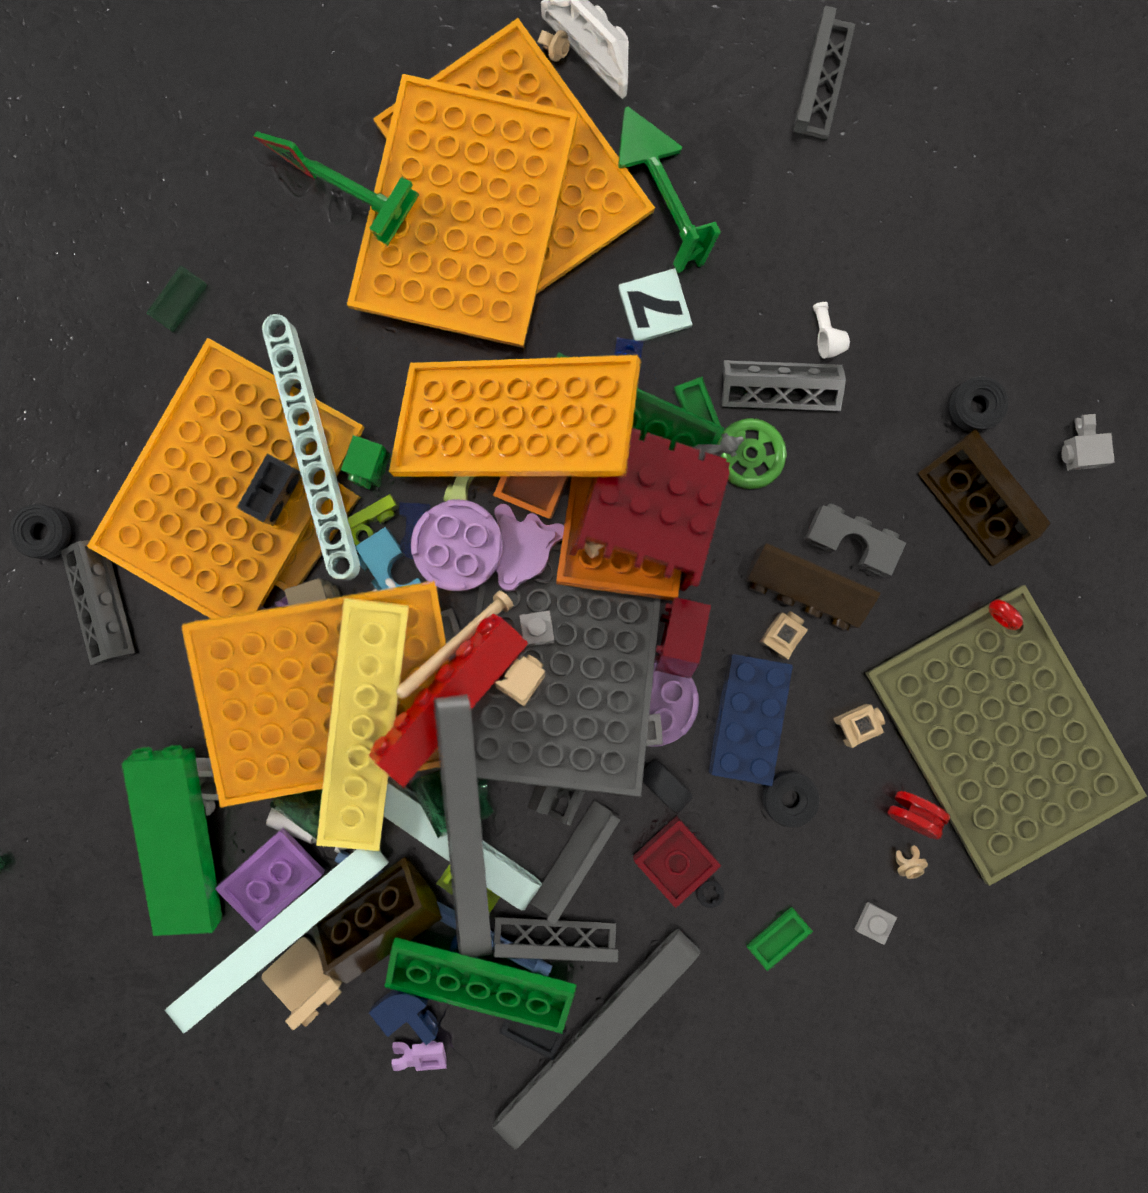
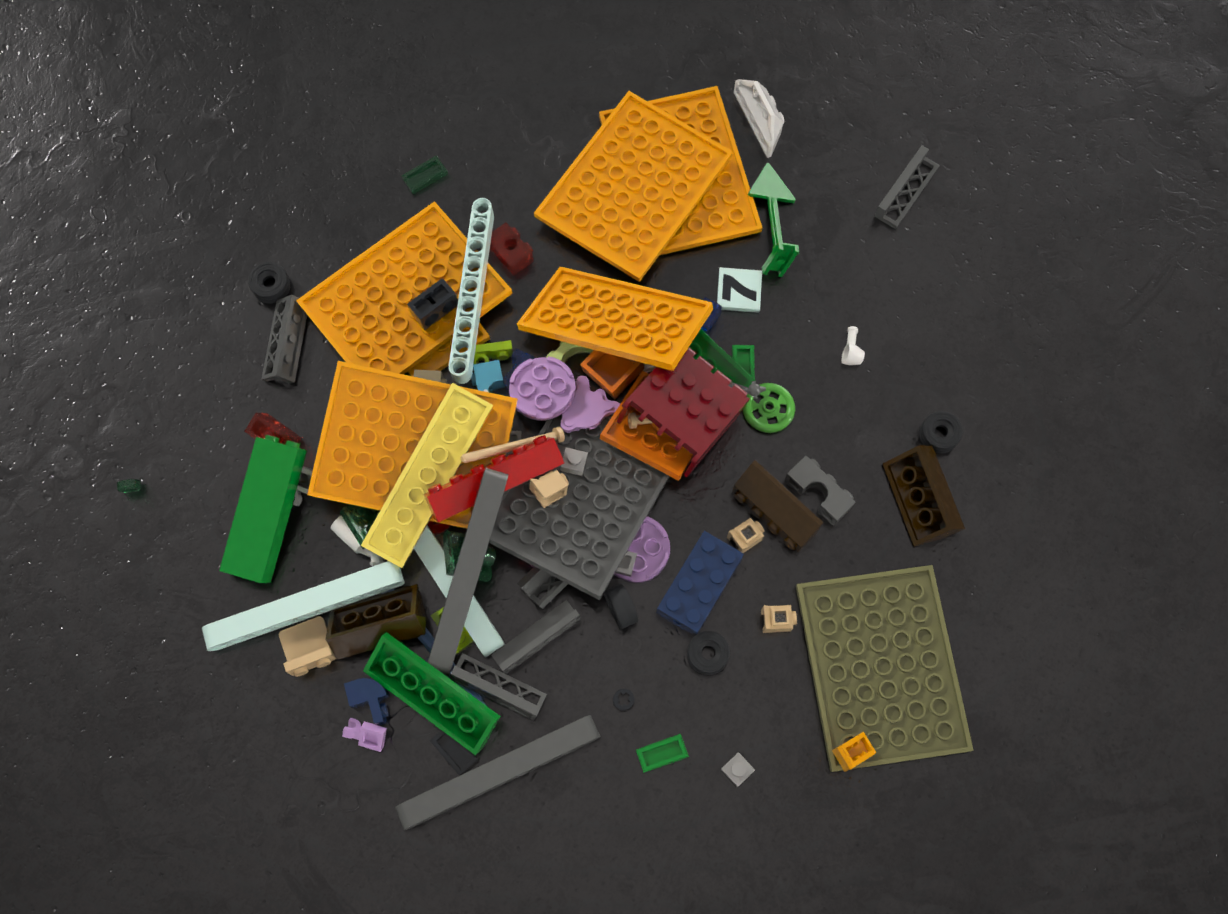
camera: 15 degrees right, 15 degrees down
medium lavender plate [215,827,325,932] -> none
green piece [253,131,419,246] -> none
green brick [341,435,391,490] -> none
tan plate [537,30,570,62] -> none
dark red container [633,816,721,908] -> none
dark red container [654,597,711,679] -> none
dark grey fence [722,360,846,411] -> none
red head [888,791,950,840] -> none
tan plate [896,845,928,879] -> none
red piece [989,599,1023,631] -> none
light grey brick [1062,414,1115,471] -> none
none -> clear red brick [244,413,302,444]
none -> clear red brick [490,222,533,276]
none -> light orange slope [832,732,876,772]

